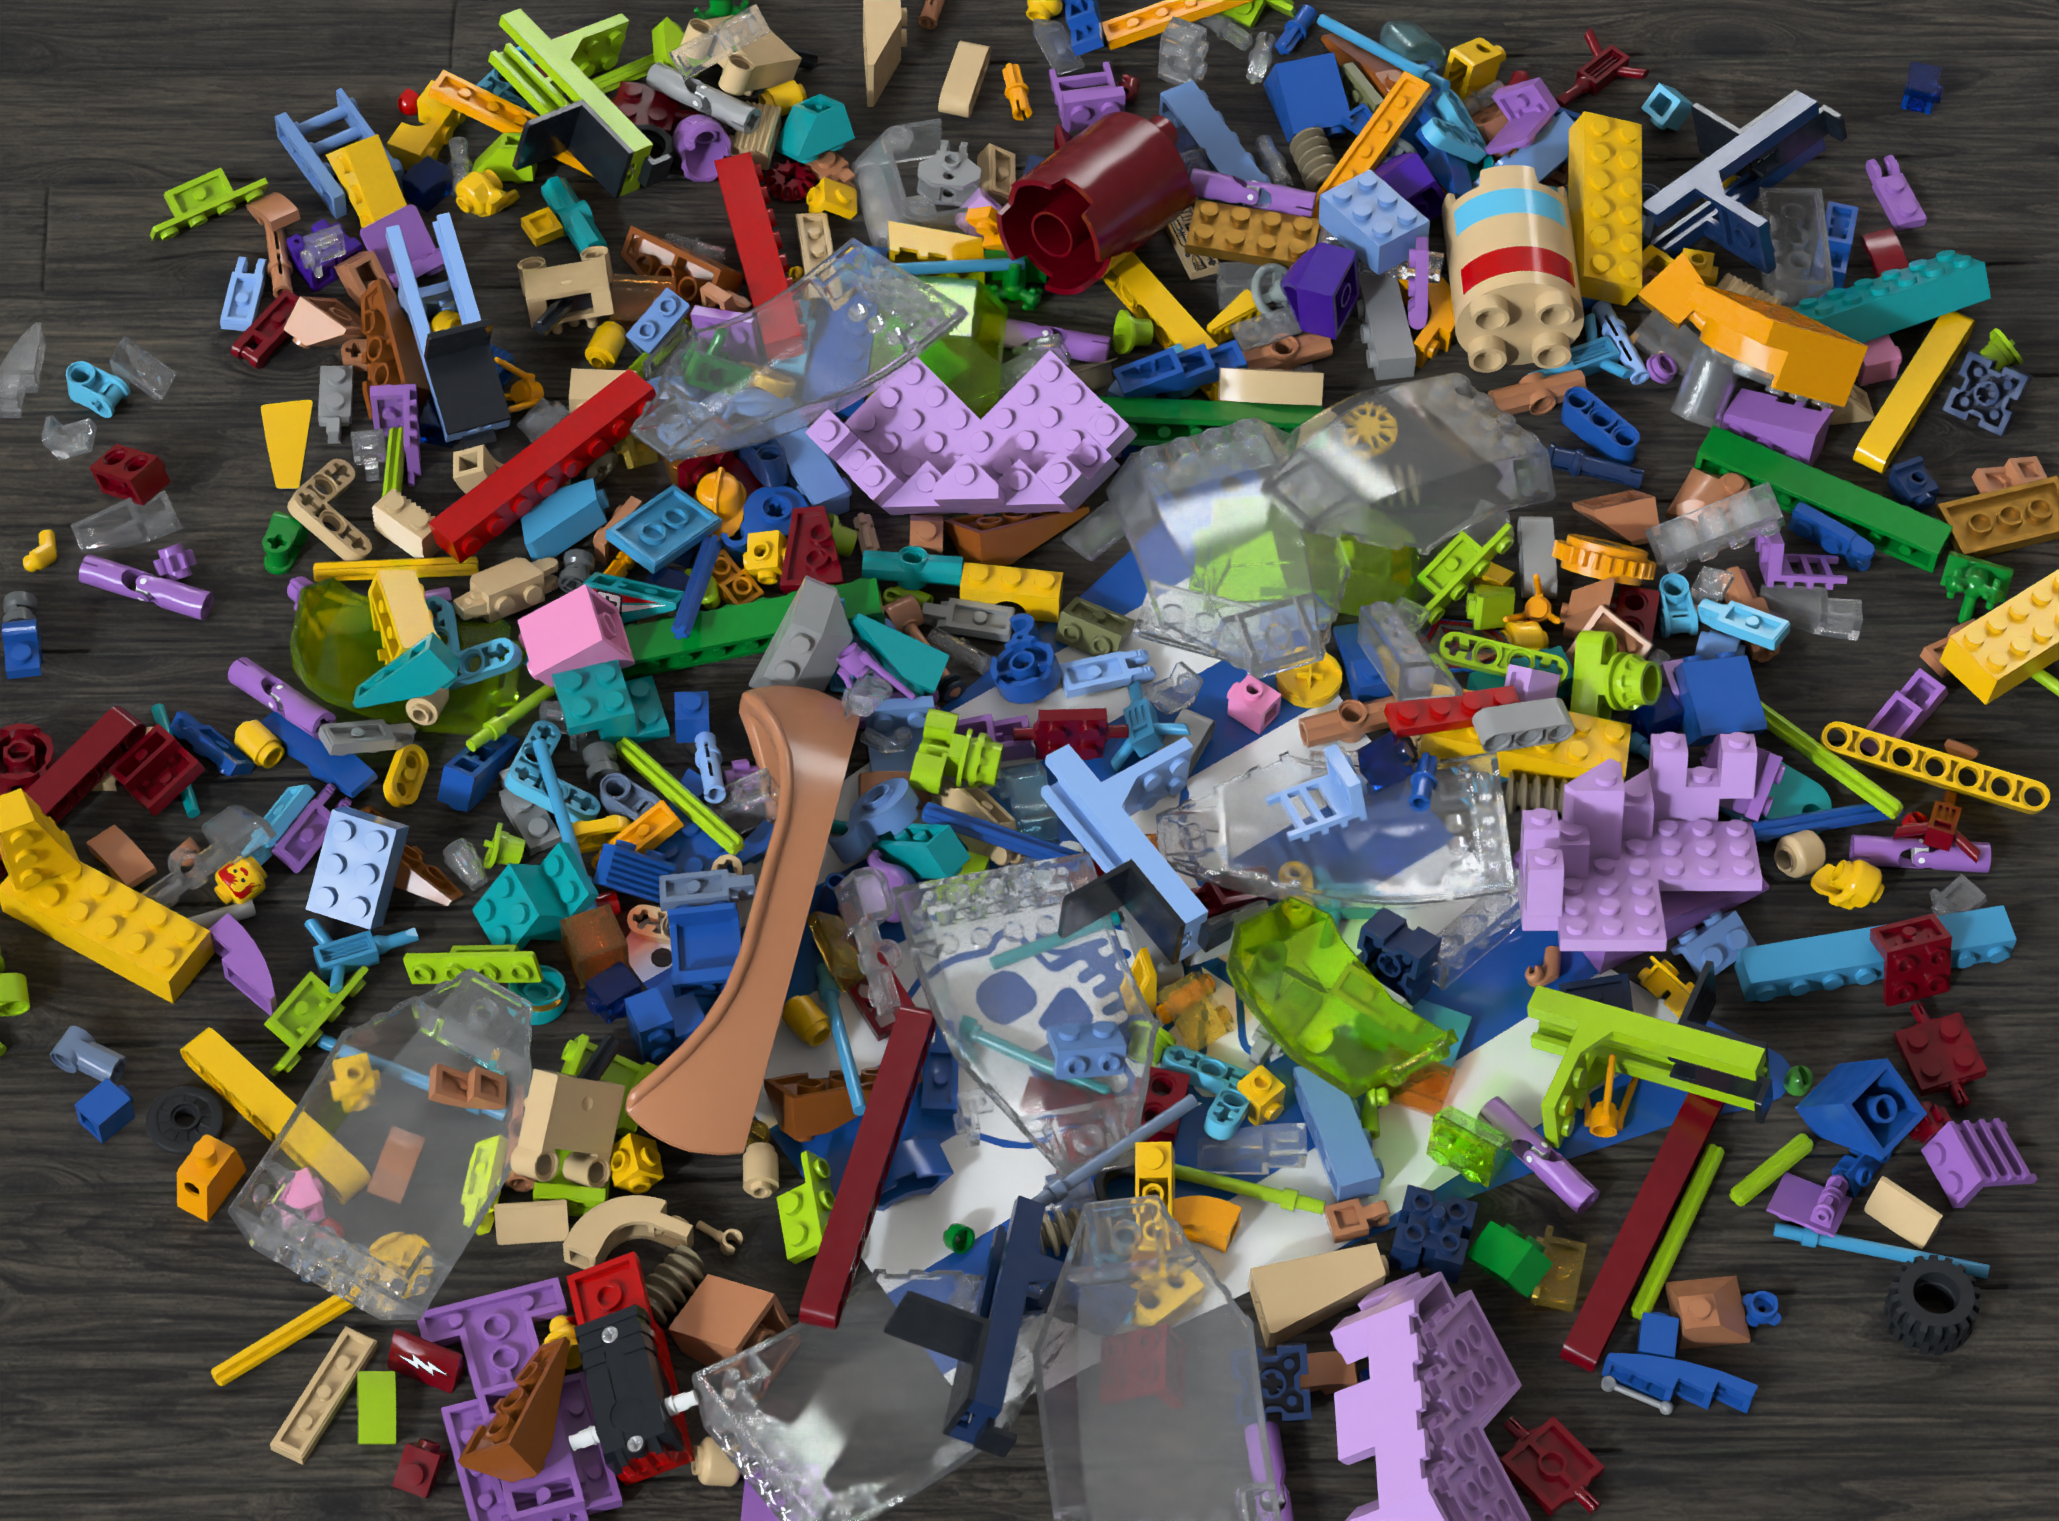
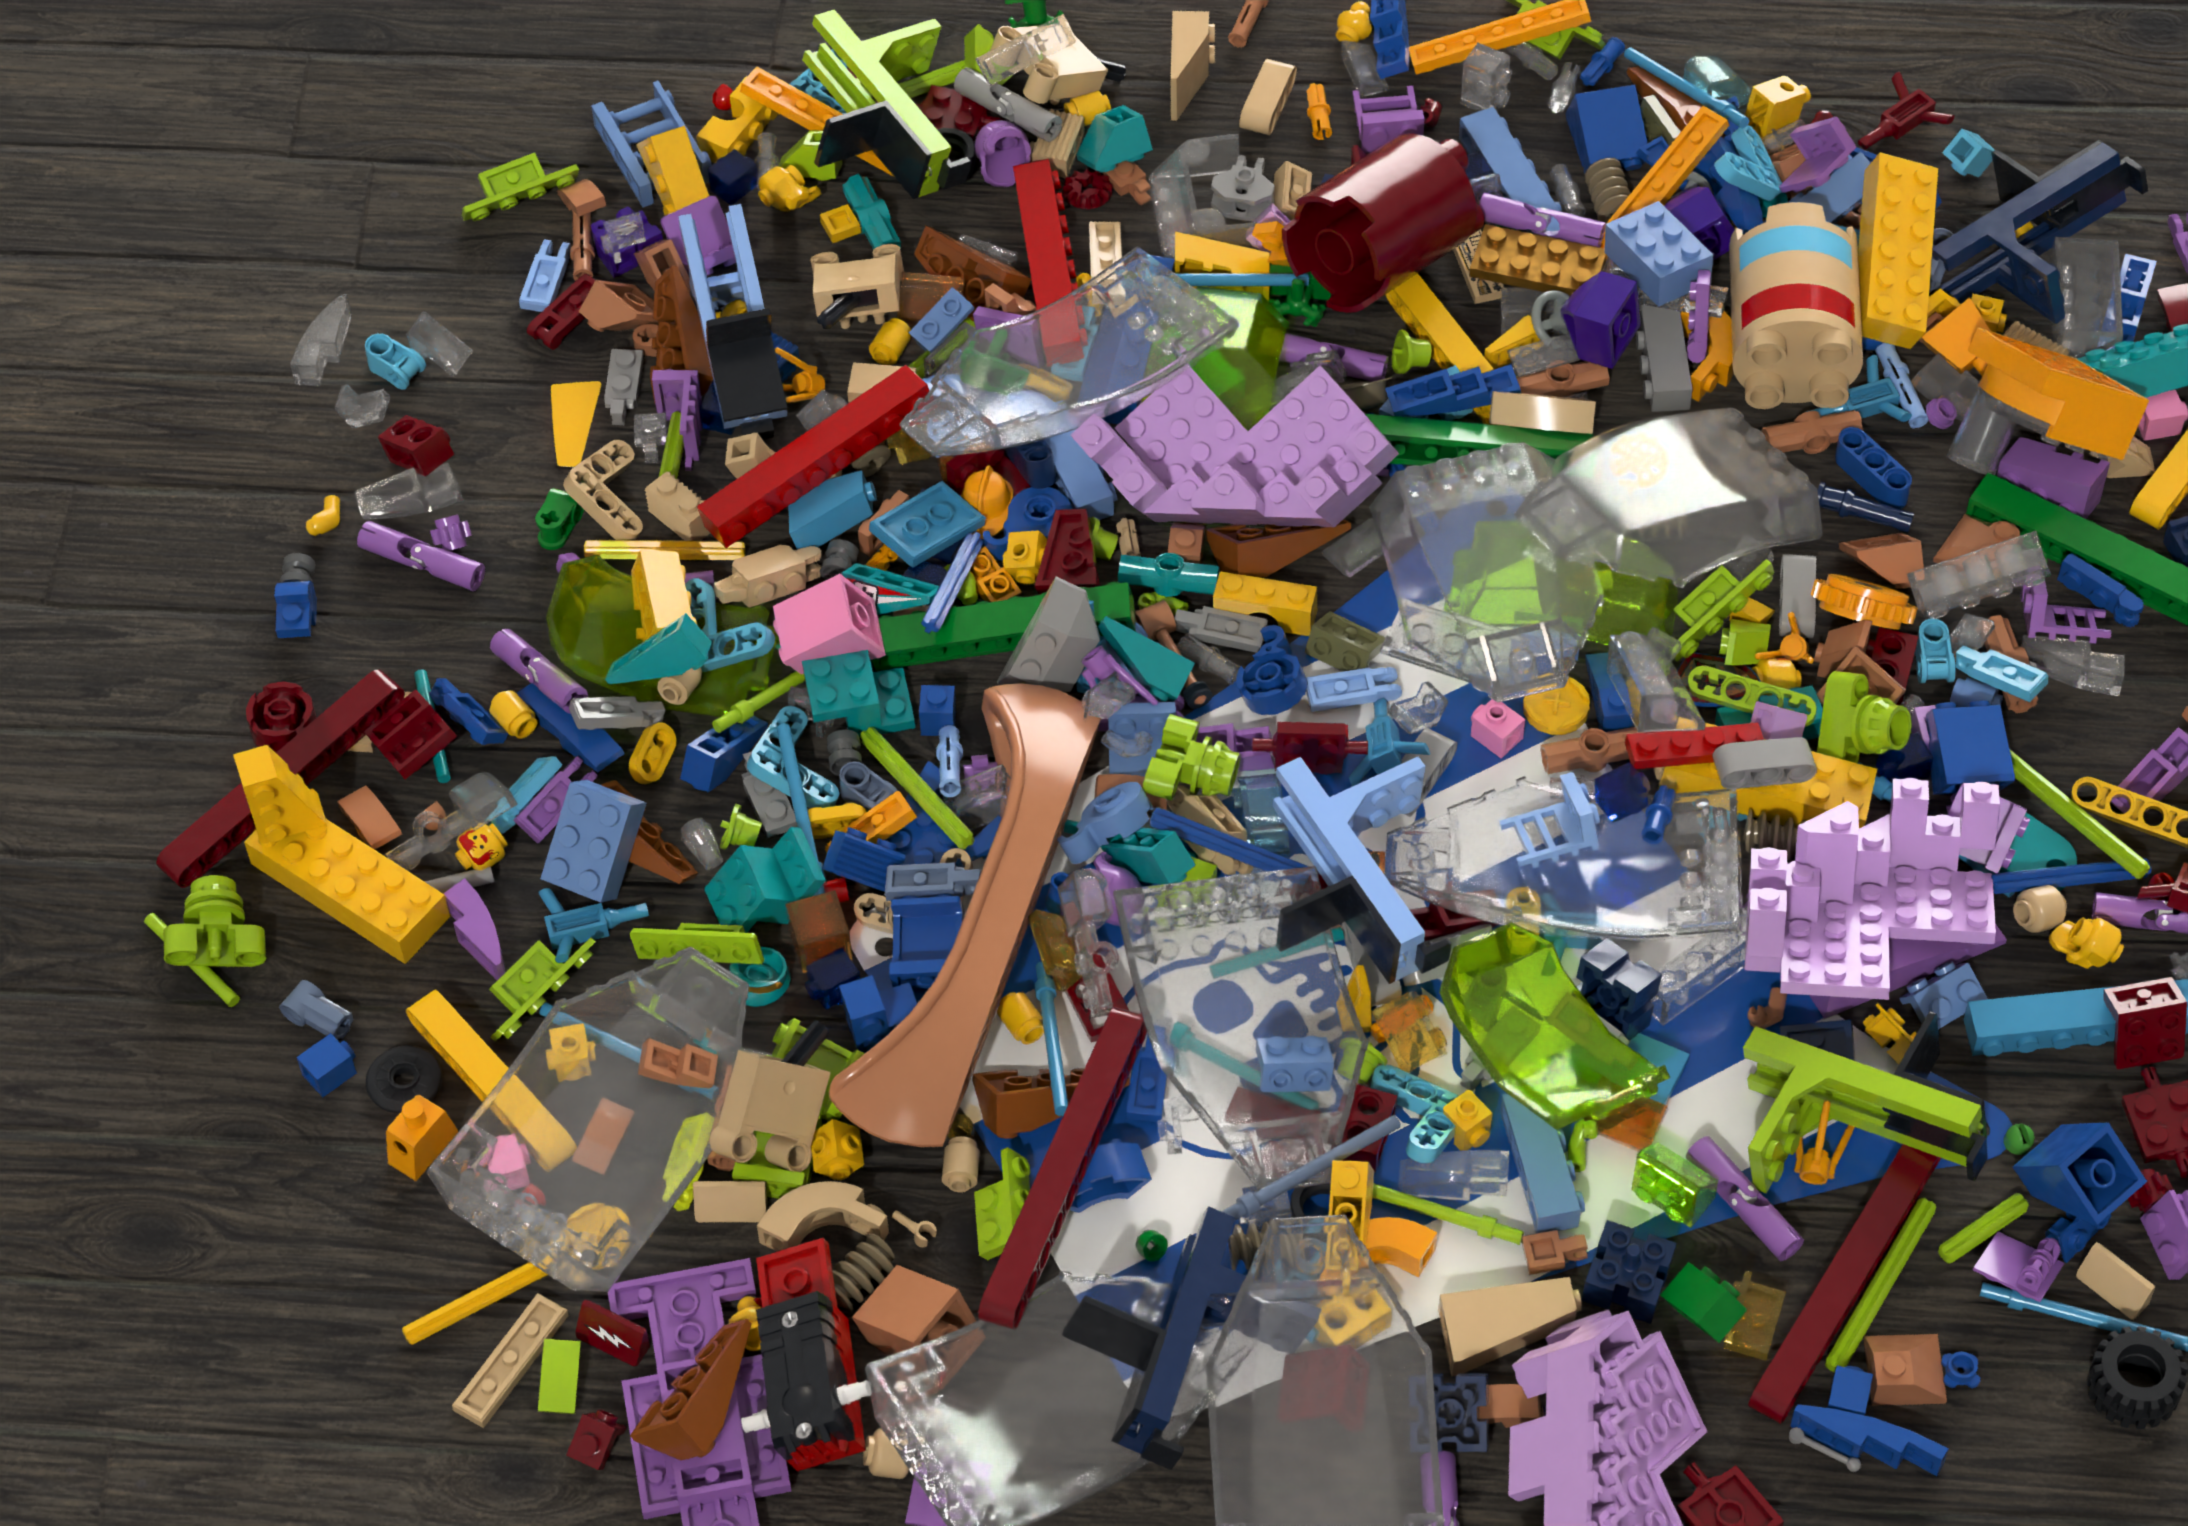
camera: 10 degrees right, 0 degrees up
yellow bracket [806,177,857,220] -> none

